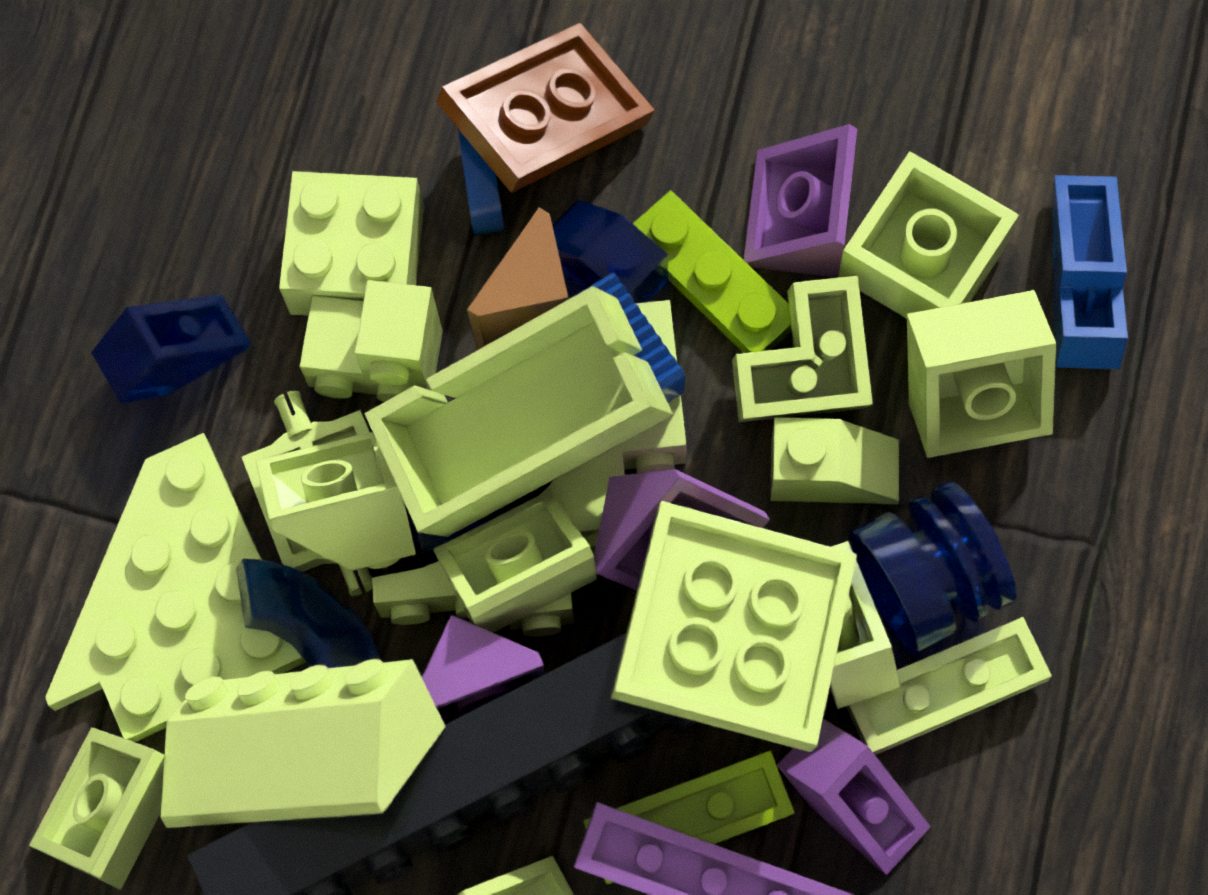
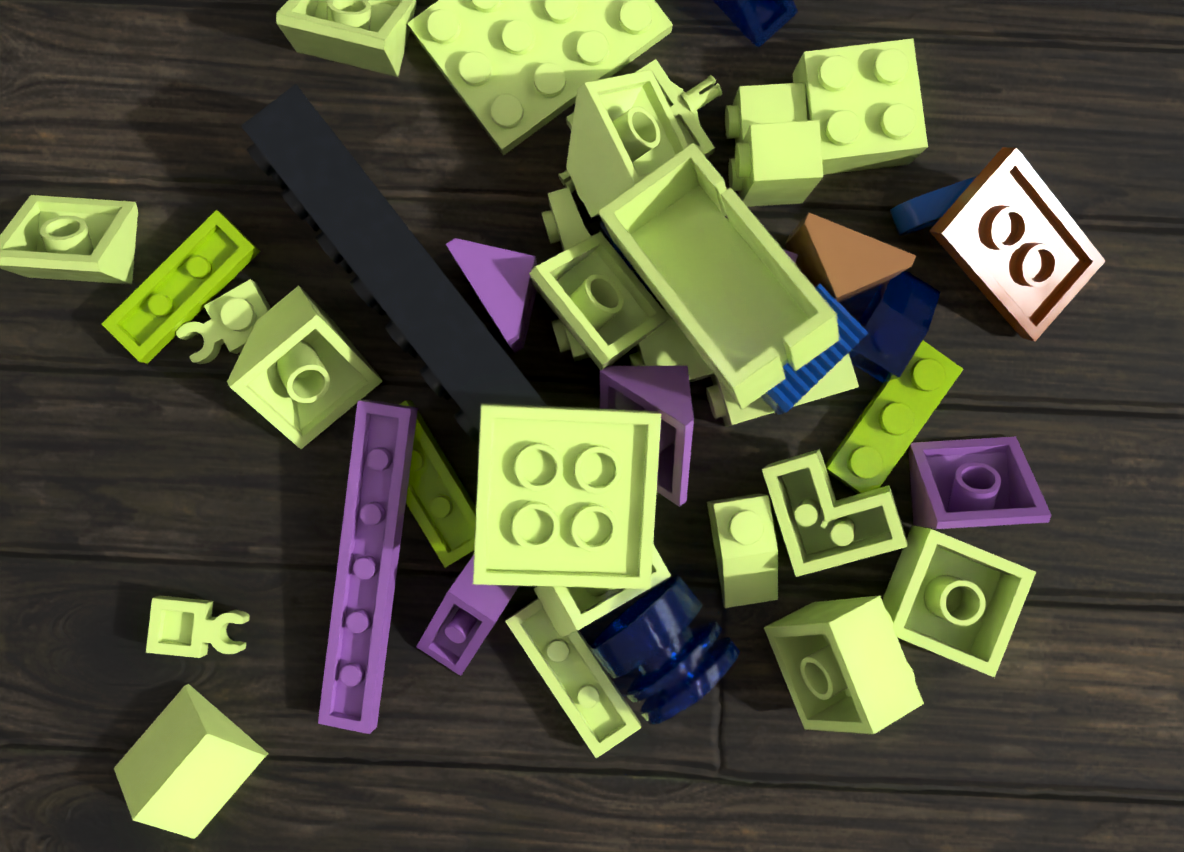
camera: 75 degrees right, 15 degrees up
yellowish green slope [161,659,446,828] -> none
tile [236,558,381,669] -> none
blue slope [1052,175,1128,369] -> none

